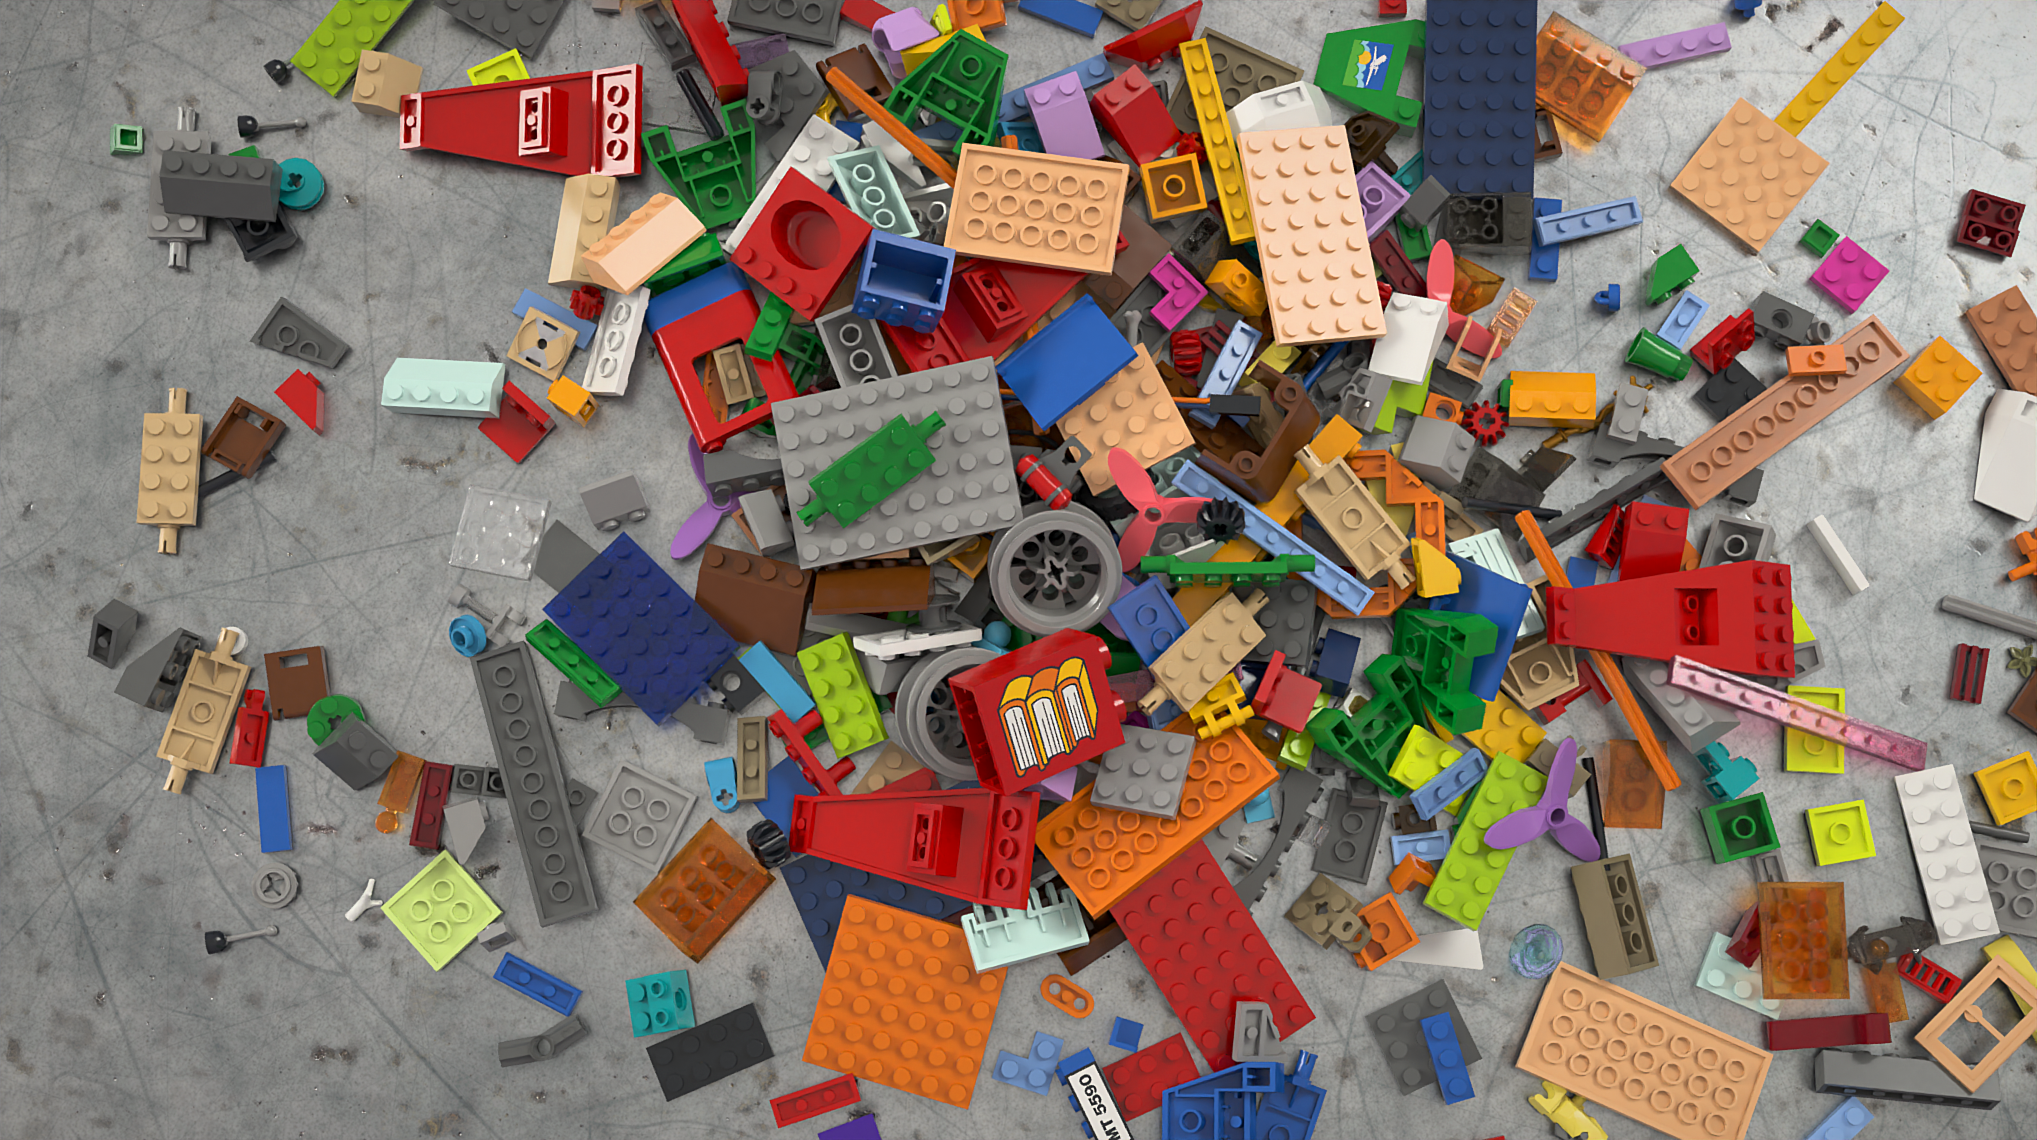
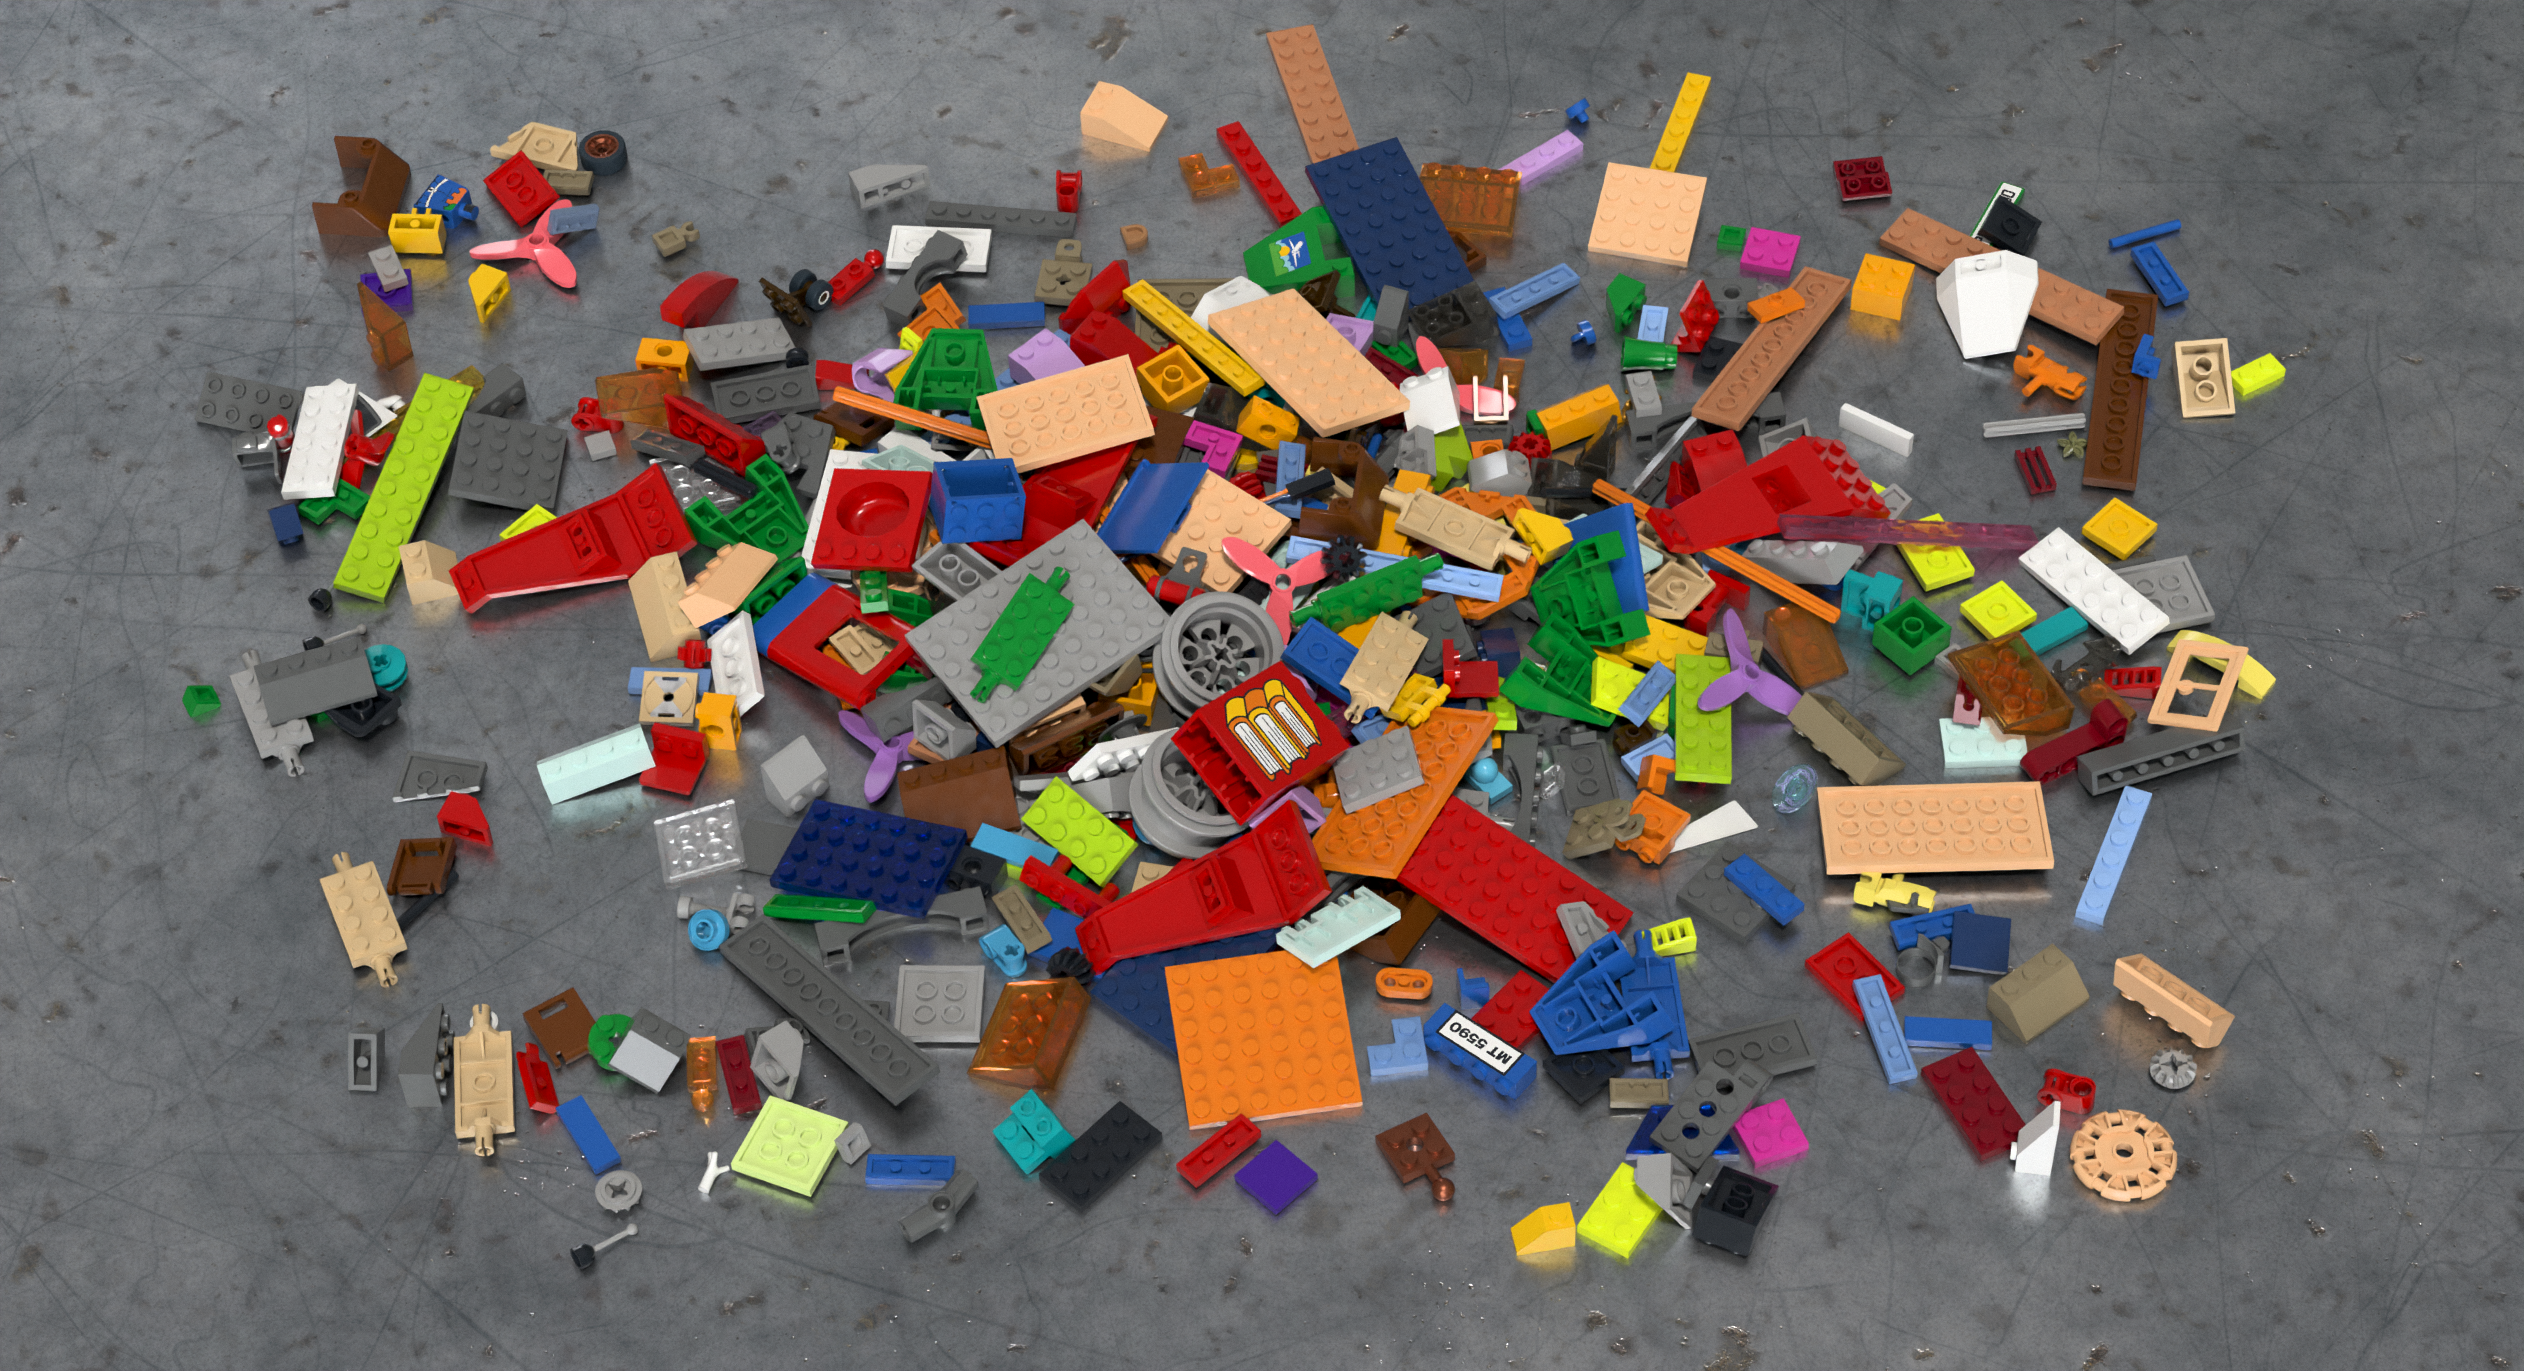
camera: 25 degrees left, 30 degrees down
none -> neon yellow slope [1642,917,1697,957]
none -> teal tile [2006,606,2088,664]

